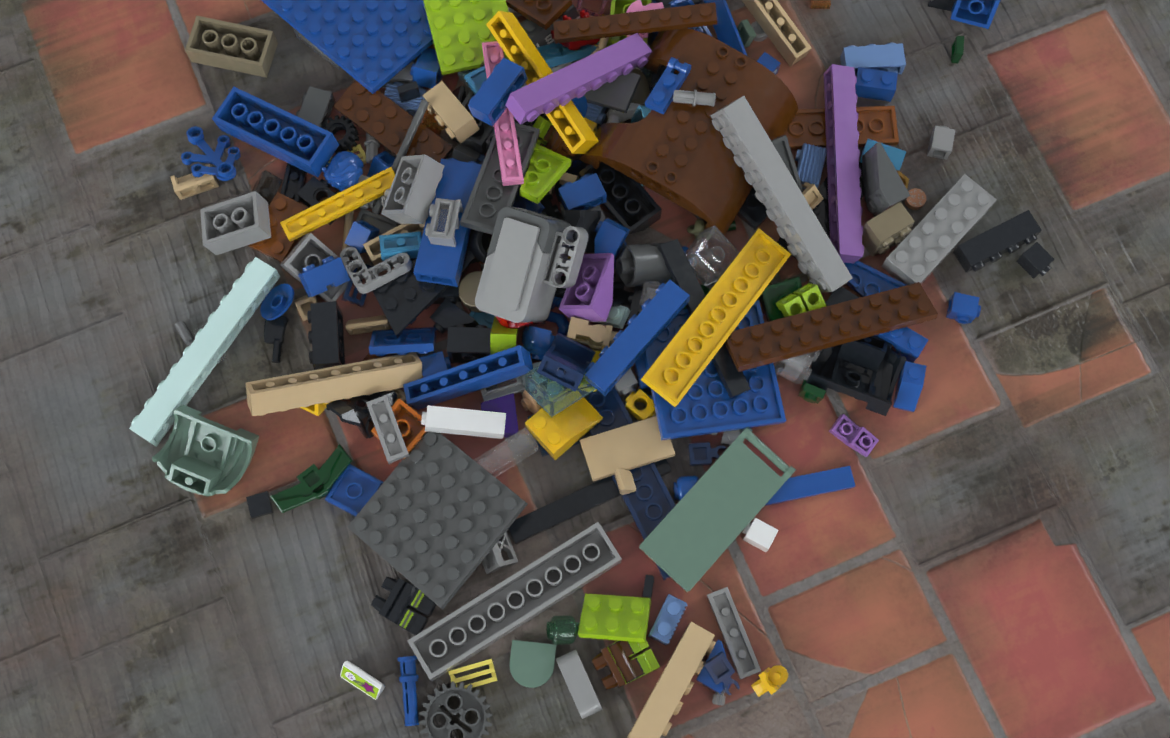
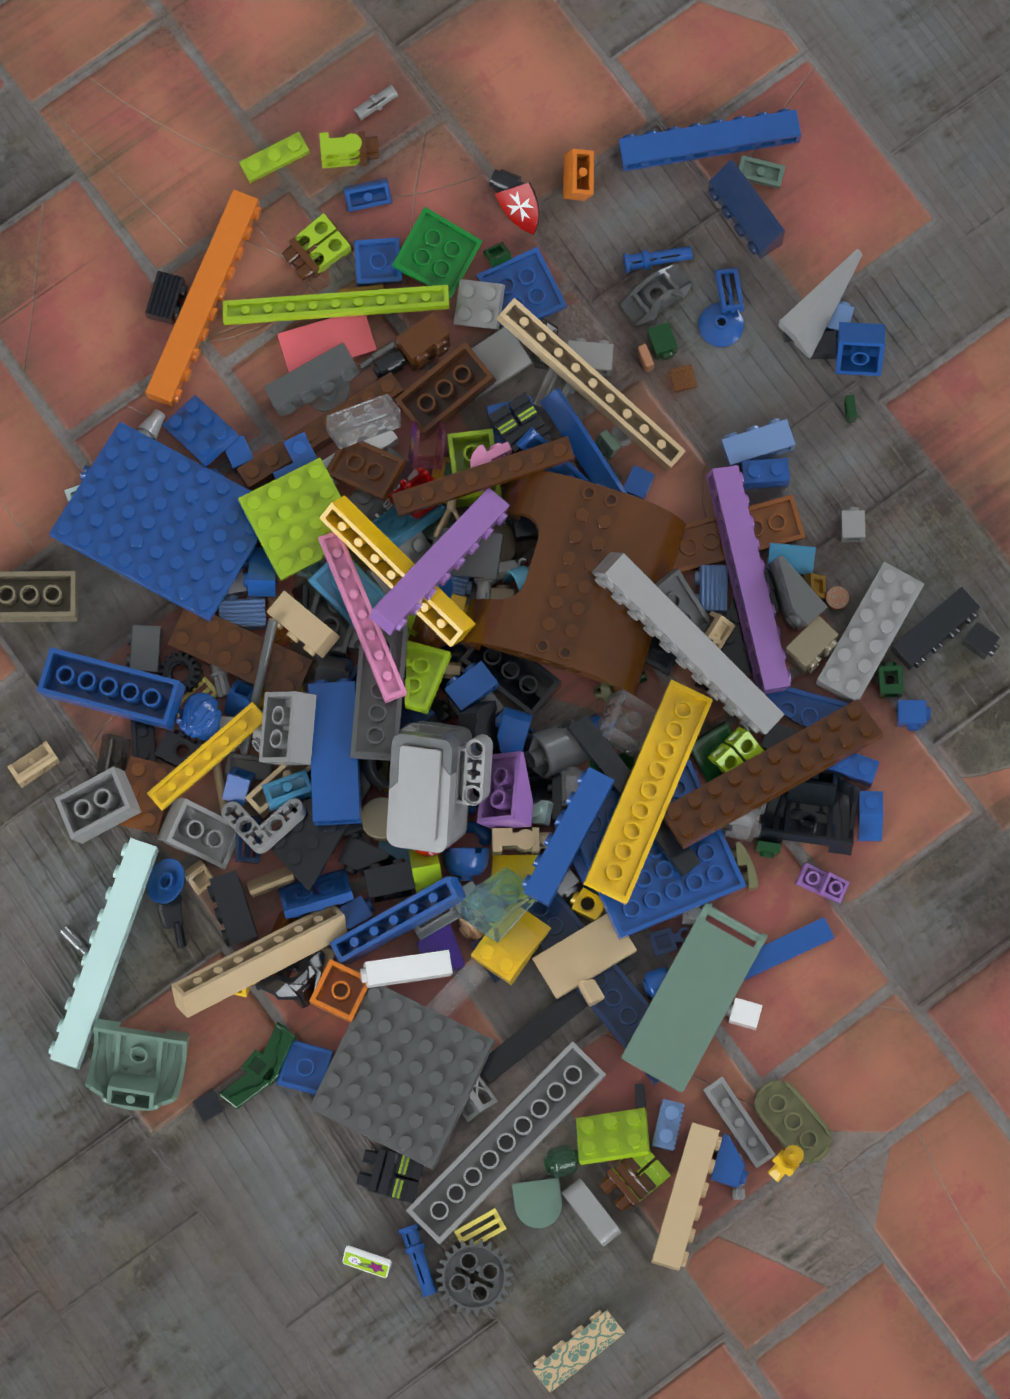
camera: 10 degrees left, 5 degrees up
blue plant [181,126,241,181] -> none
blue brick [298,255,350,297] -> none
light grey plate [366,395,409,464] -> none
black tile [397,81,421,103] -> none
light grey window [425,198,463,247] -> none
blue brick [468,57,528,127] -> none
dark blue panel [537,333,596,392] -> none
blue plate [645,57,691,115] -> none
light grey axle [673,89,716,107] -> none
dark blue plate [703,651,740,695] -> none
none -> olive slope [731,842,758,891]
none -> olive tile [754,1080,832,1164]
none -> dark green brick [877,662,904,698]

